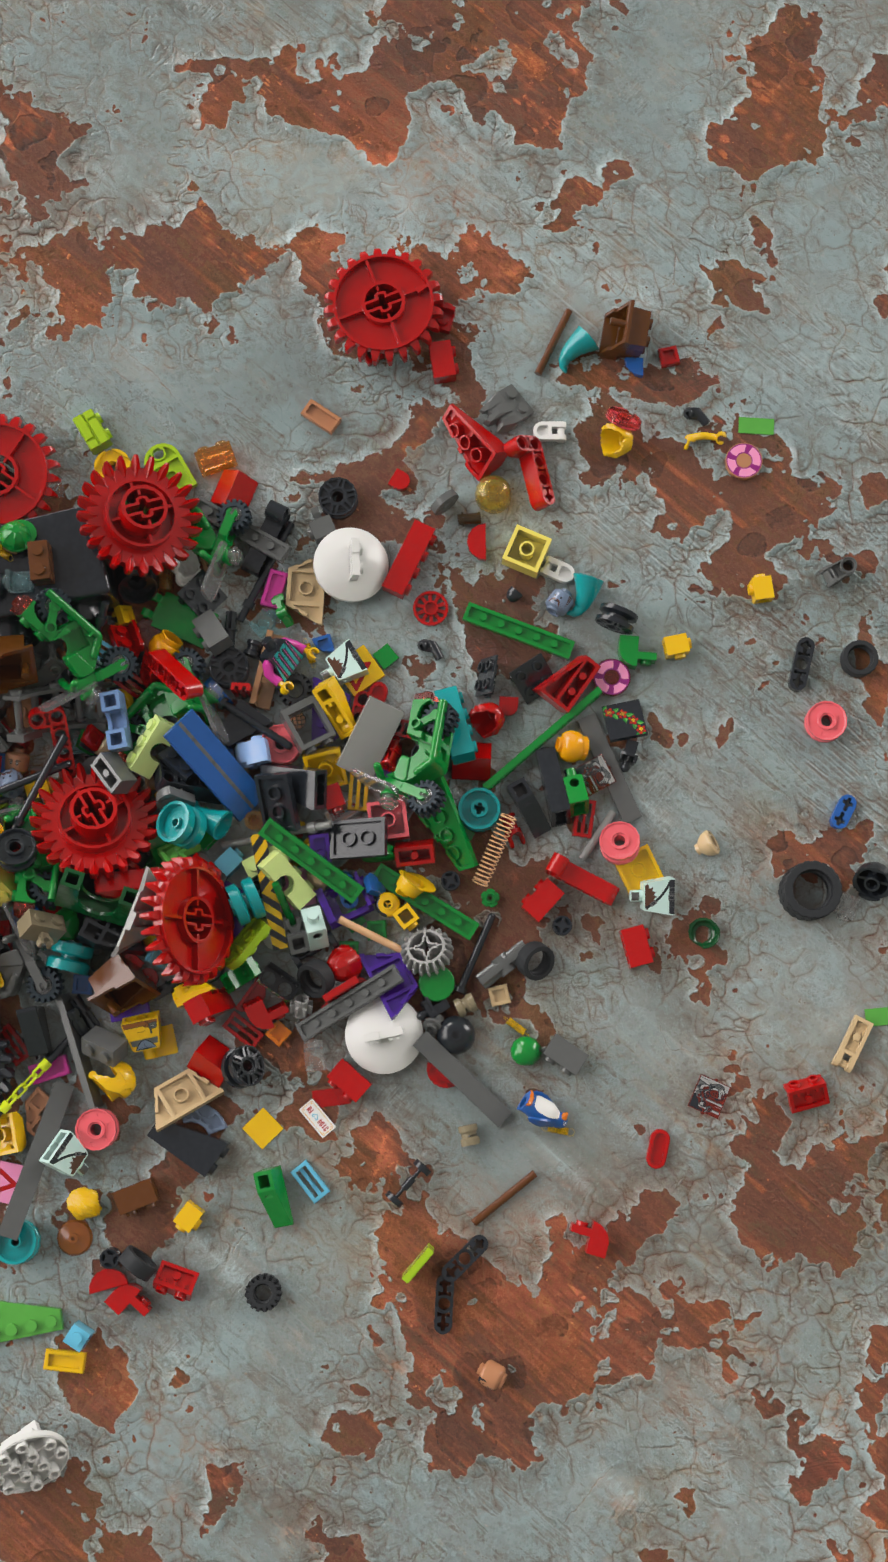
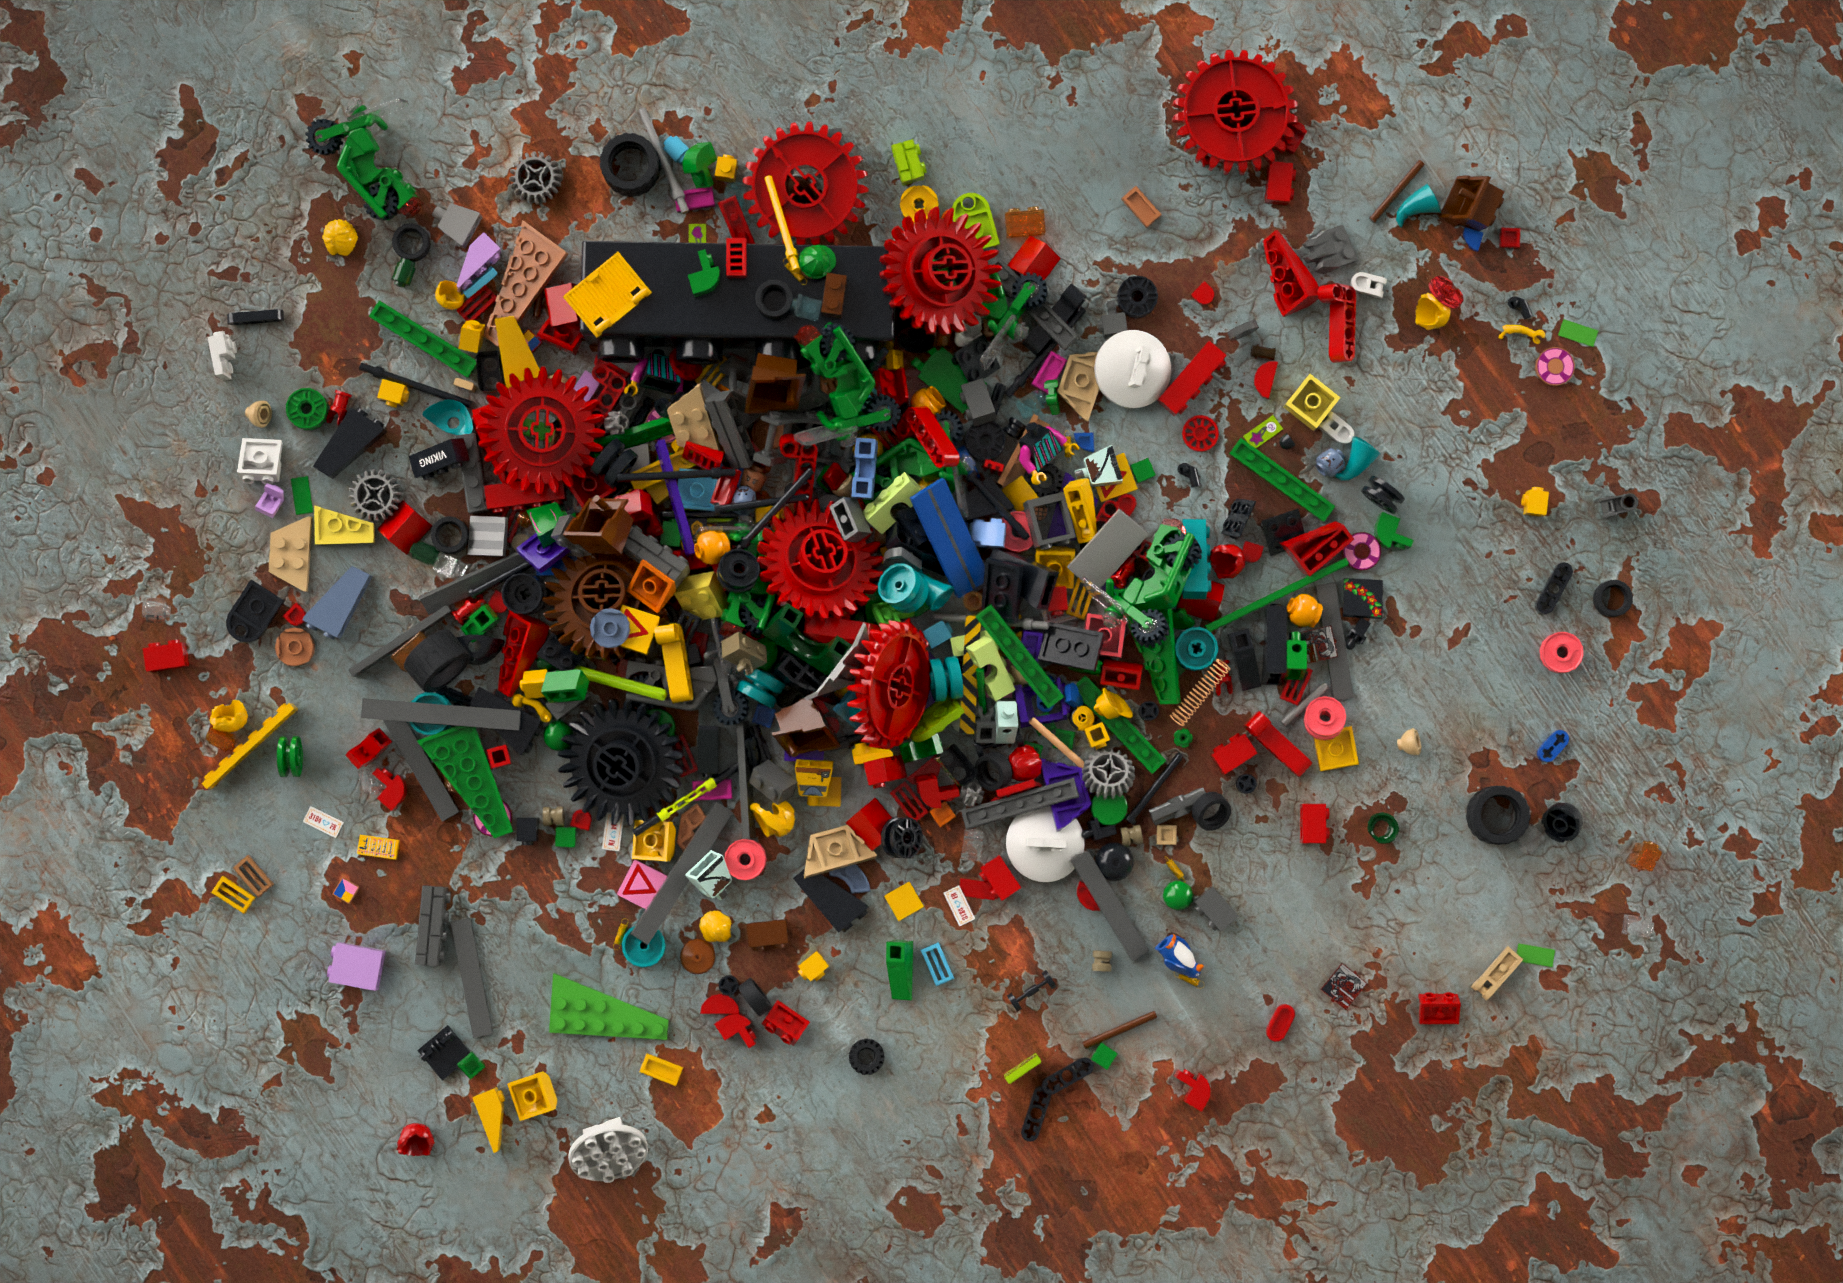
camera: 10 degrees right, 5 degrees up
medium azure brick [63,1320,95,1352] -> none
dark grey plate [423,1014,444,1034] -> none
clear yellow cylinder [475,475,512,514] -> none
nougat head [477,1359,508,1391] -> none
light aqua torso [629,876,675,915] -> none
yellow brick [662,633,692,660] -> none
none -> yellow sticker [1002,476,1039,512]
none -> green tile [1090,1042,1118,1070]
none -> green piece [1172,608,1195,629]
none -> lime sticker [1243,415,1283,448]

